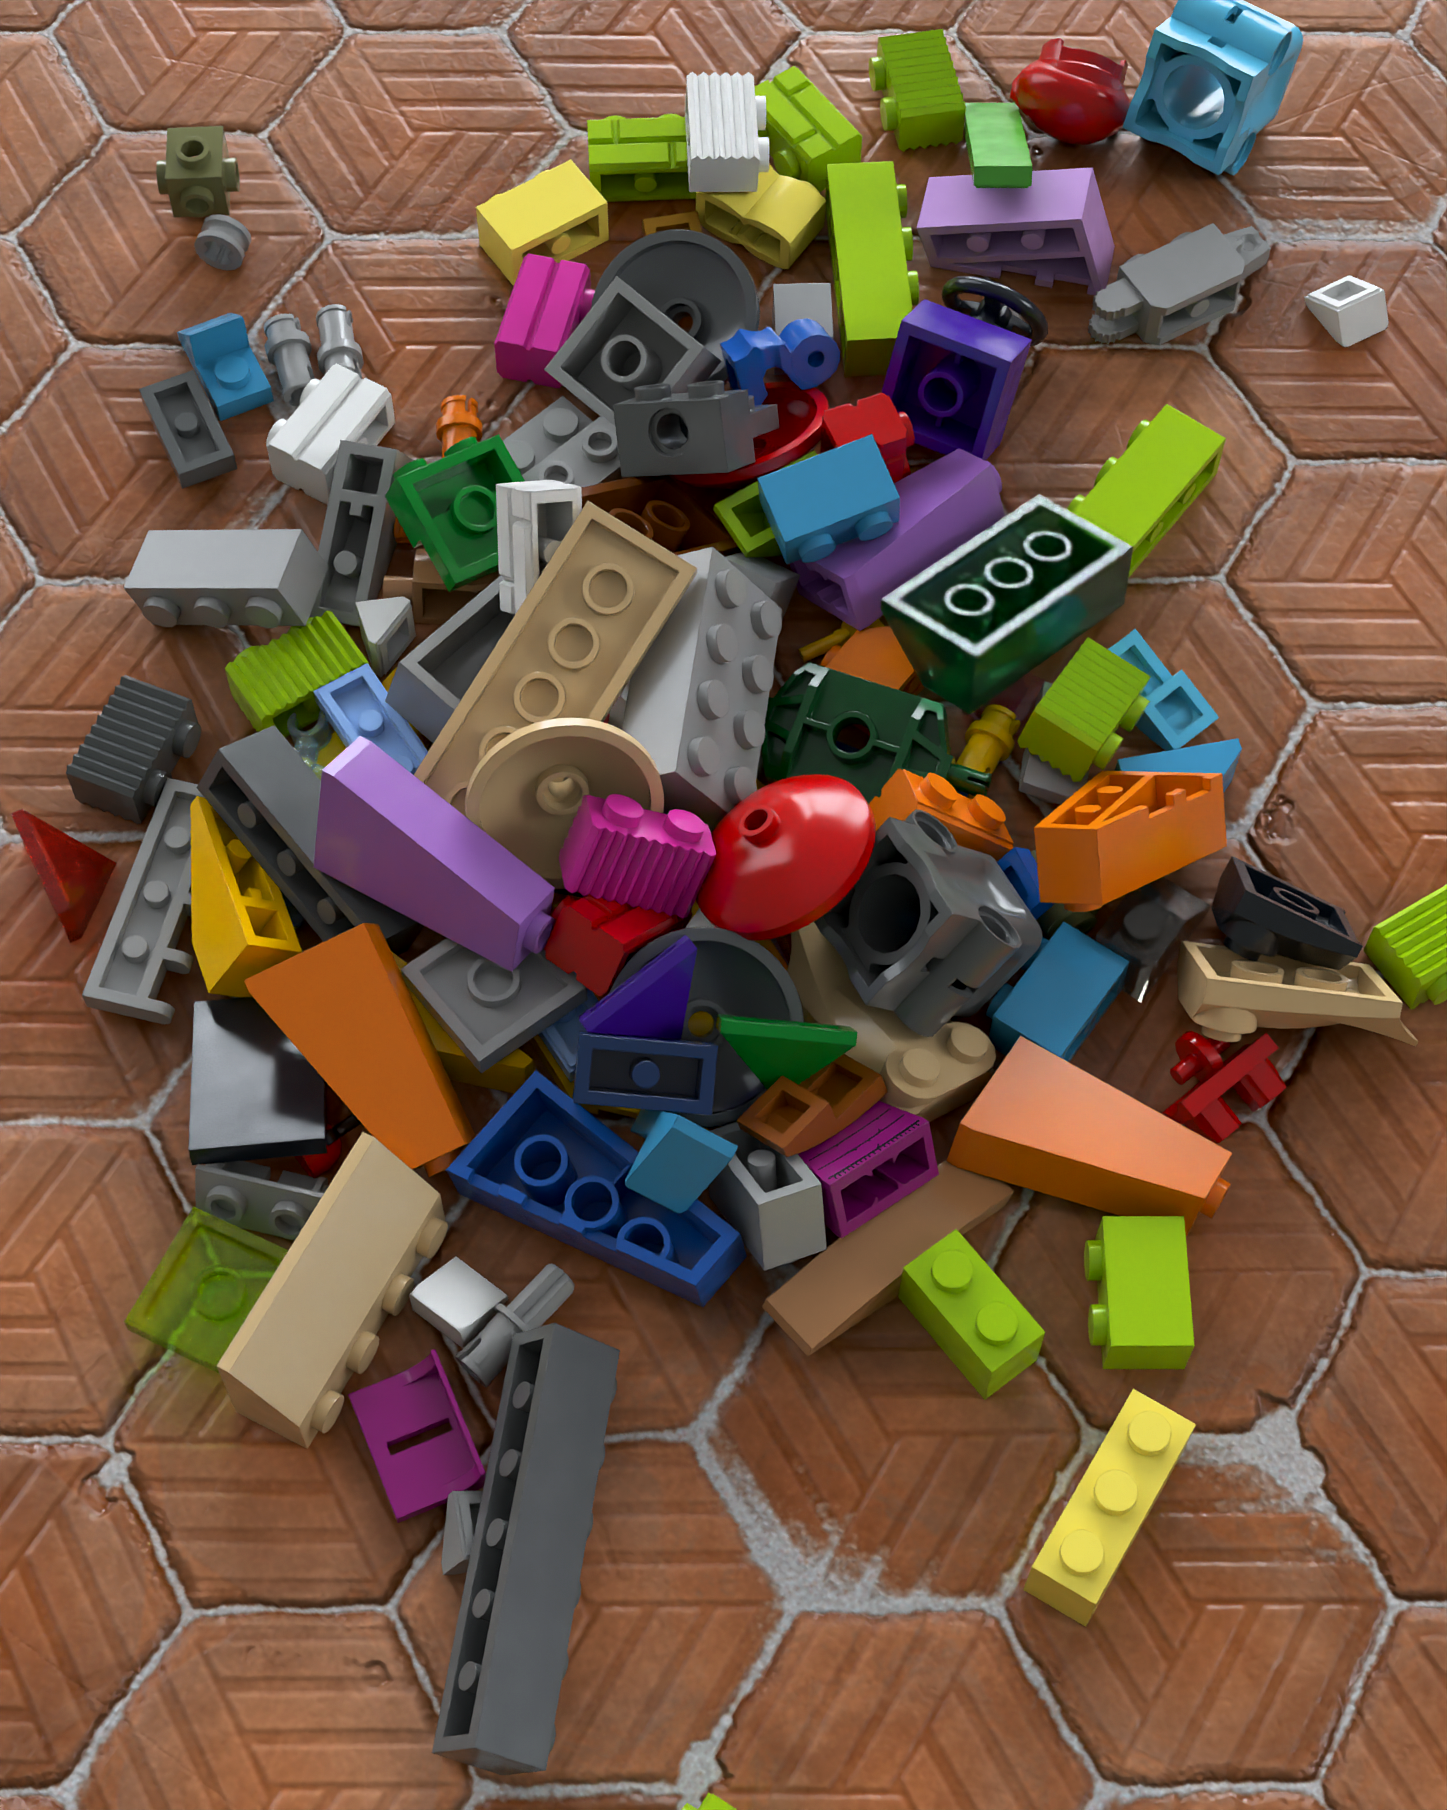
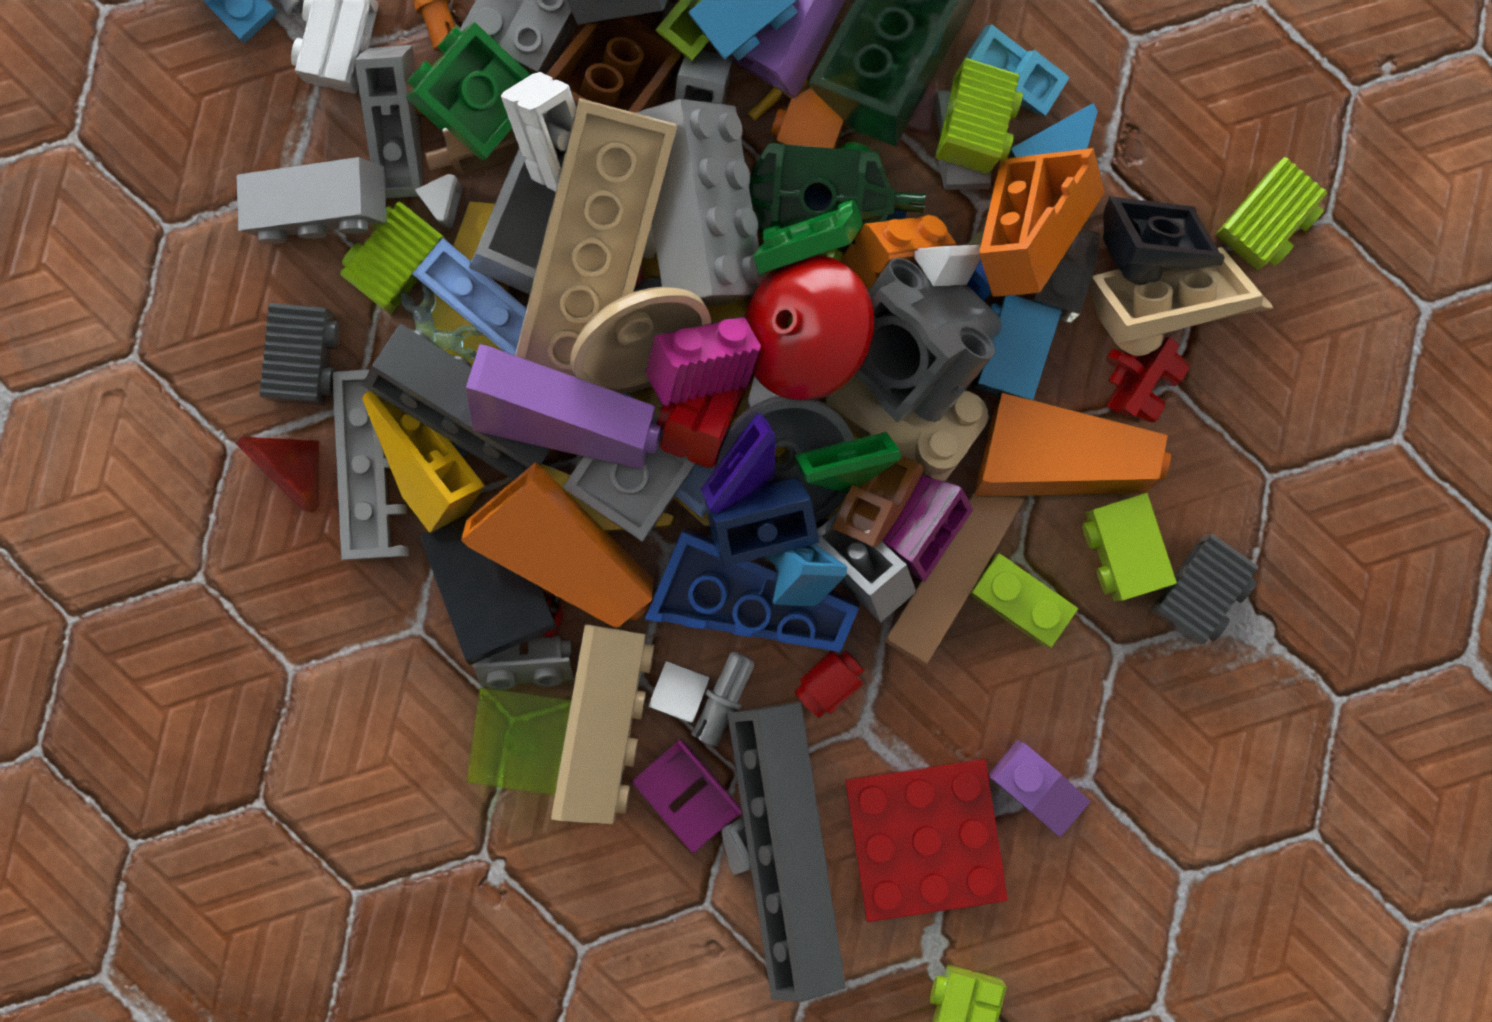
camera: 15 degrees left, 25 degrees up
dark grey plate [139,370,237,489] -> none
yellow pin [956,704,1021,799] -> none
light yellow brick [1023,1389,1196,1627] -> none
none -> green plate [753,200,862,274]
none -> red brick [794,650,865,719]
none -> red plate [845,758,1008,922]
none -> white slope [914,245,981,286]
none -> medium lavender slope [988,740,1091,838]
none -> dark grey brick [1150,533,1259,644]

